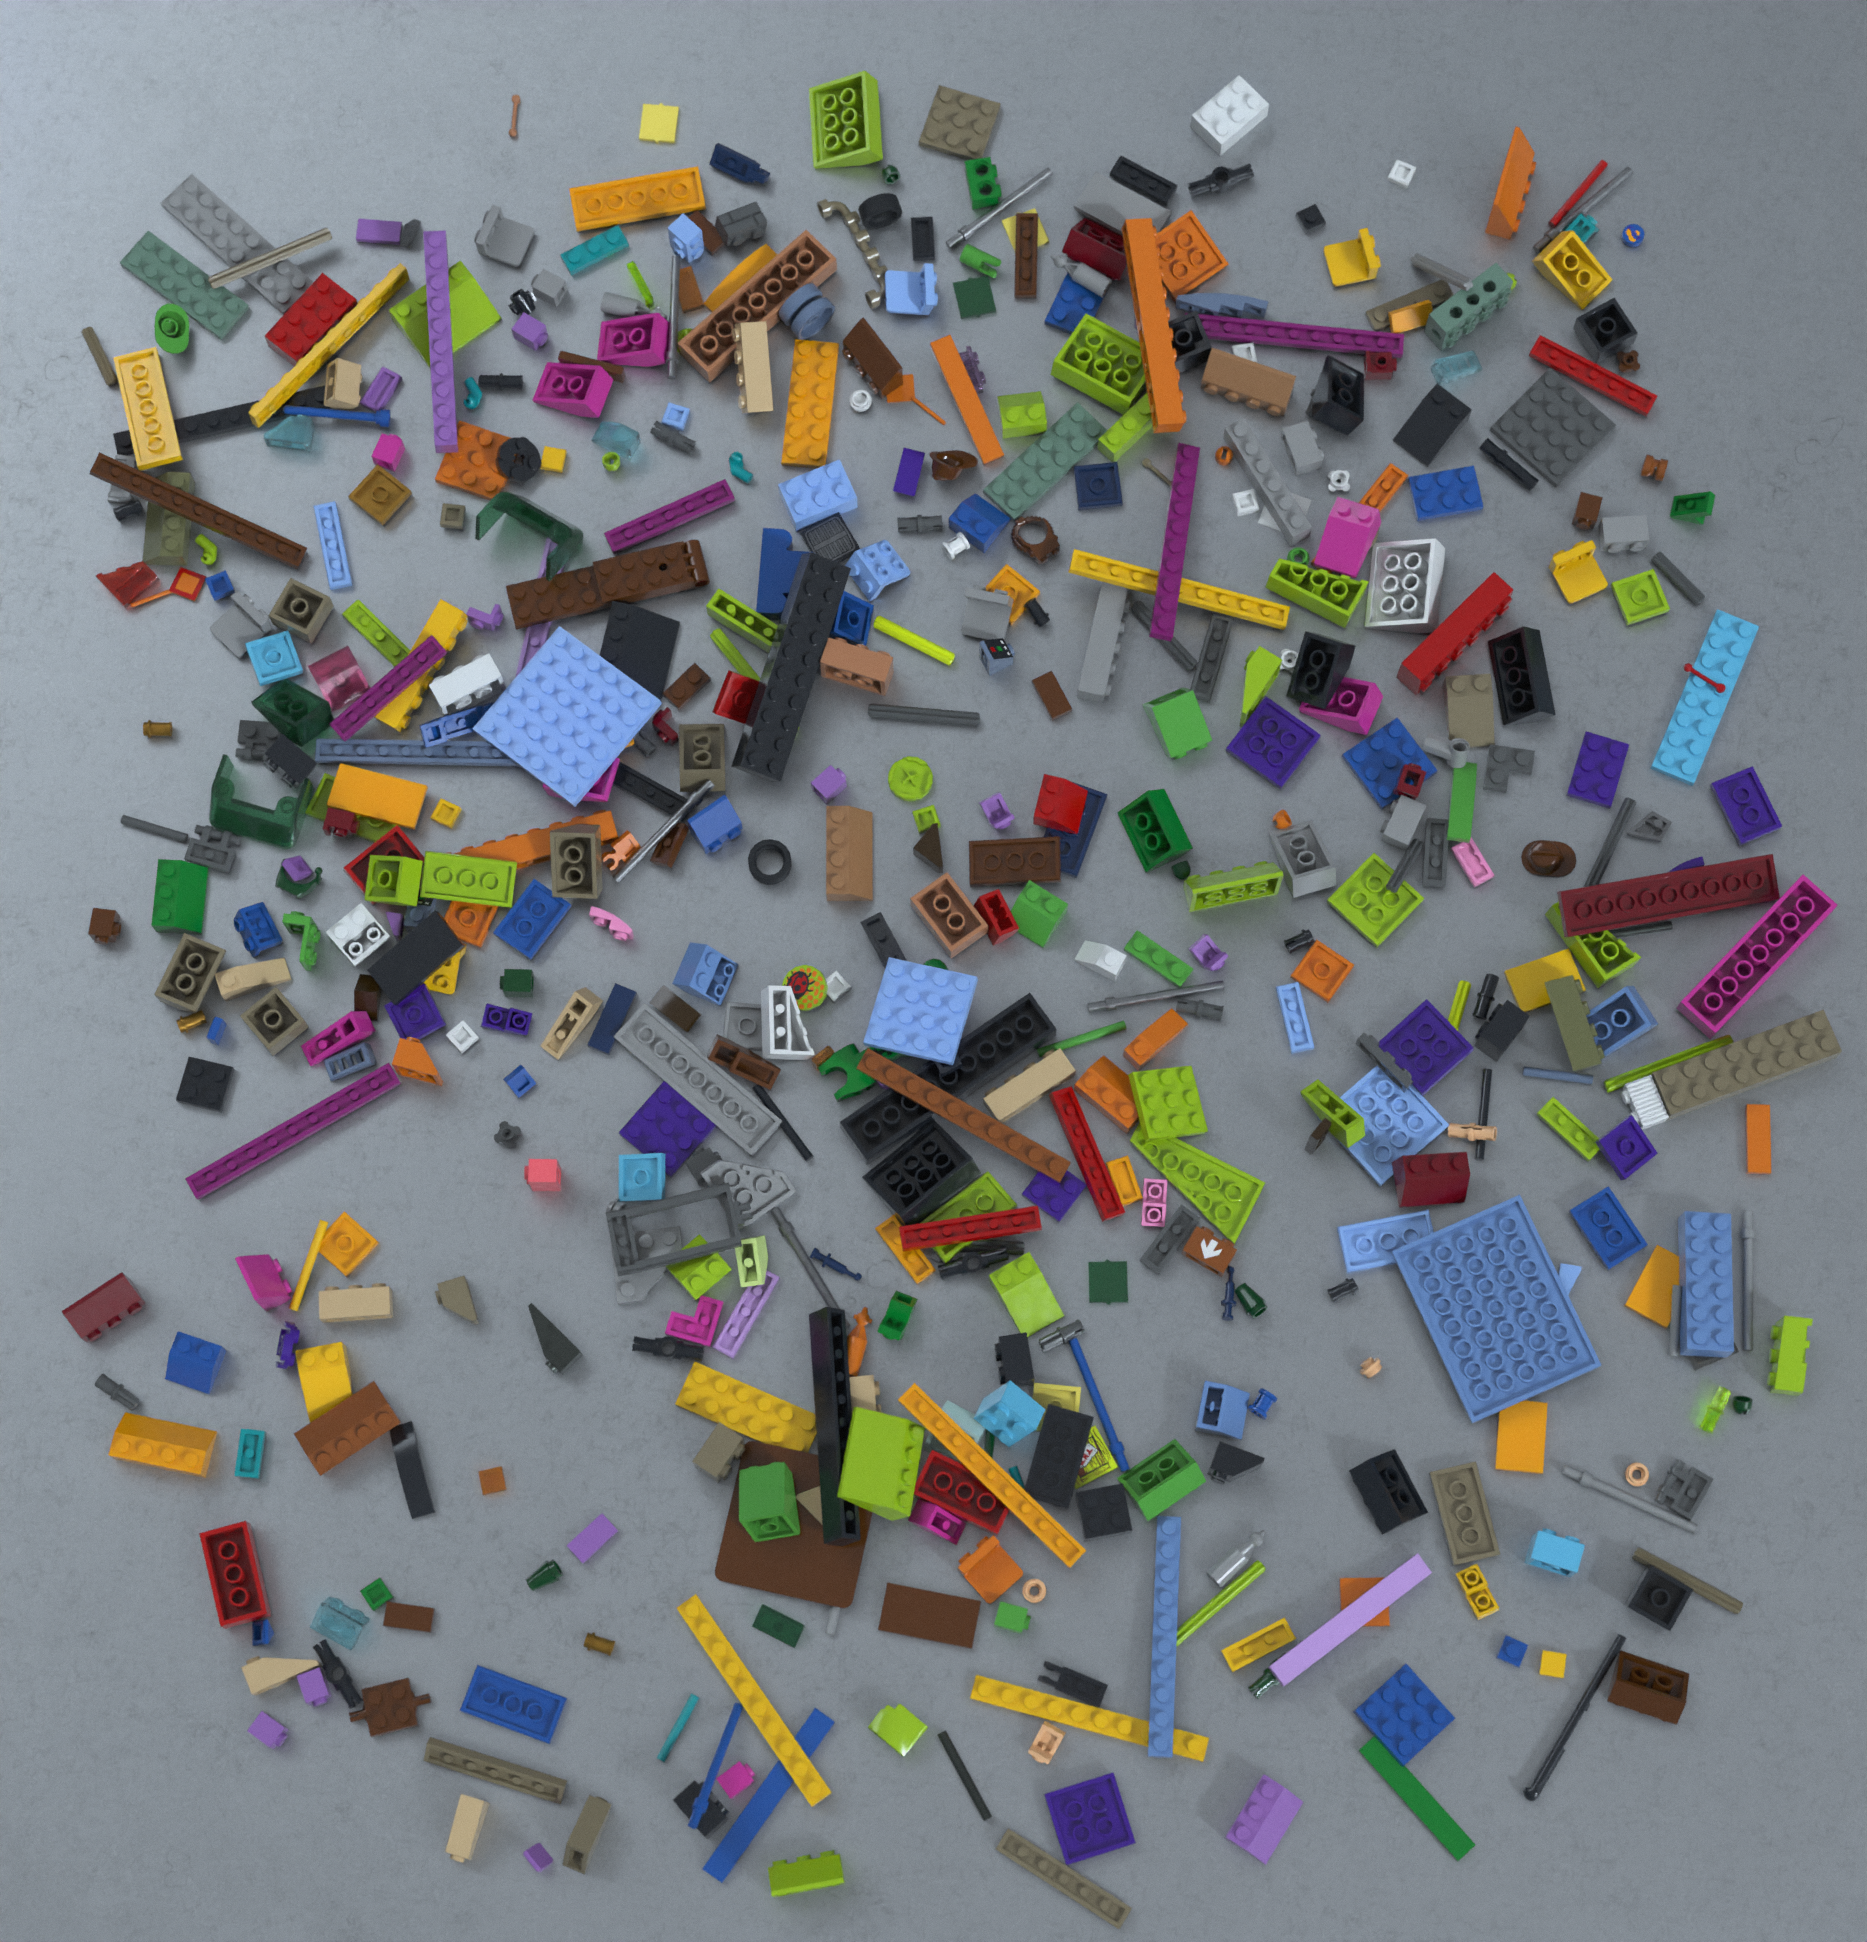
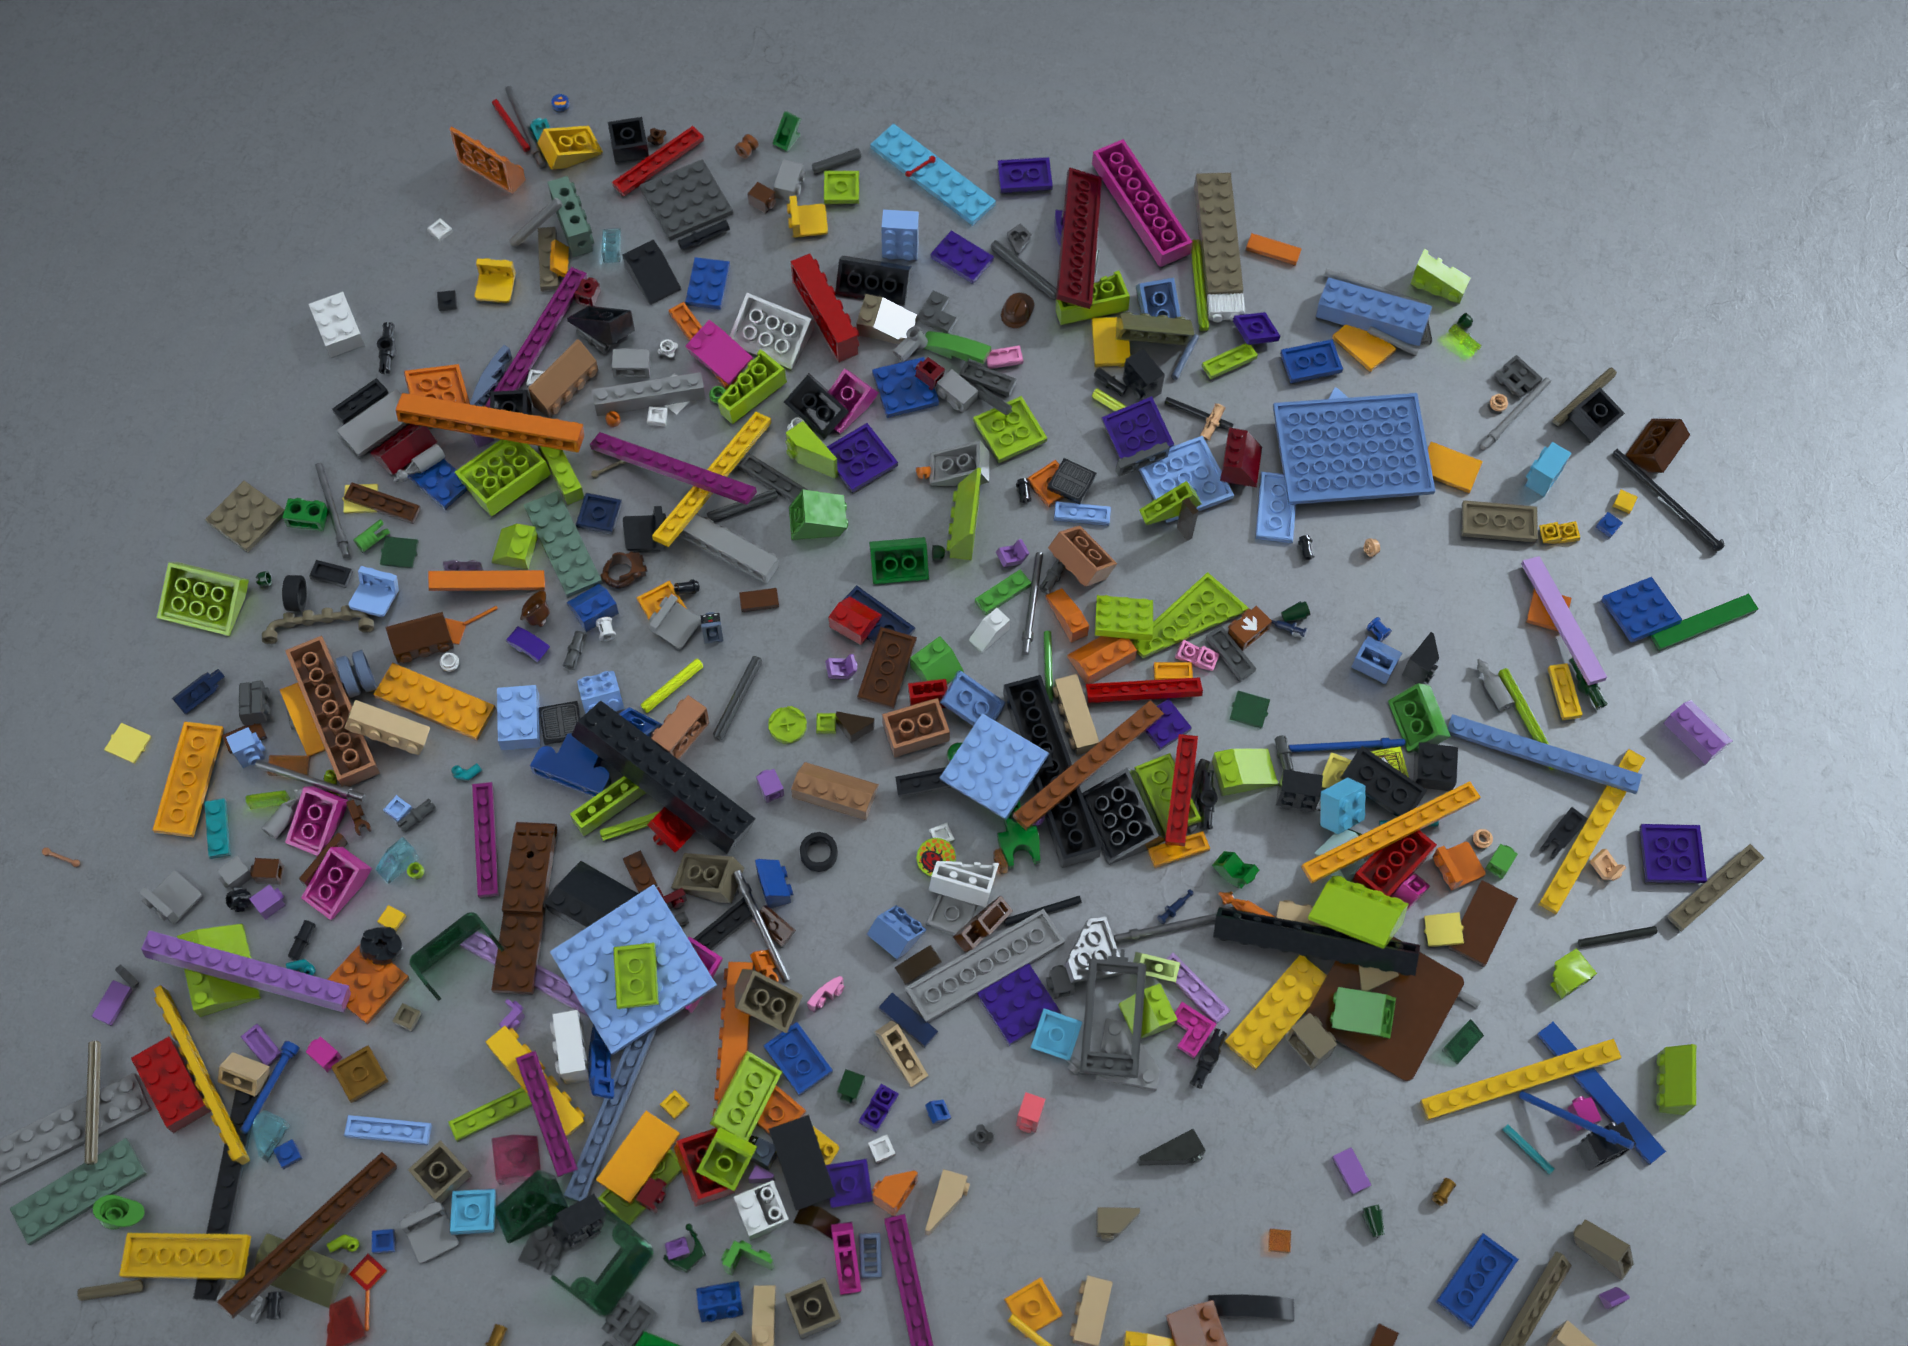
camera: 75 degrees left, 10 degrees down
black slope [1349,1449,1428,1535] -> none
none -> reddish brown brick [250,858,284,885]
none -> blue plate [273,1139,303,1169]
none -> reddish brown plate [346,799,372,836]
none -> lime tile [613,943,659,1009]
none -> black bracket [622,506,666,551]
none -> light blue brick [881,209,919,261]
none -> tan slope [925,1169,970,1235]
none -> medium blue tile [940,670,1006,726]
none -> tile [1047,458,1097,504]
none -> nougat brick [1048,525,1117,587]
none -> light yellow piece [1424,912,1464,947]

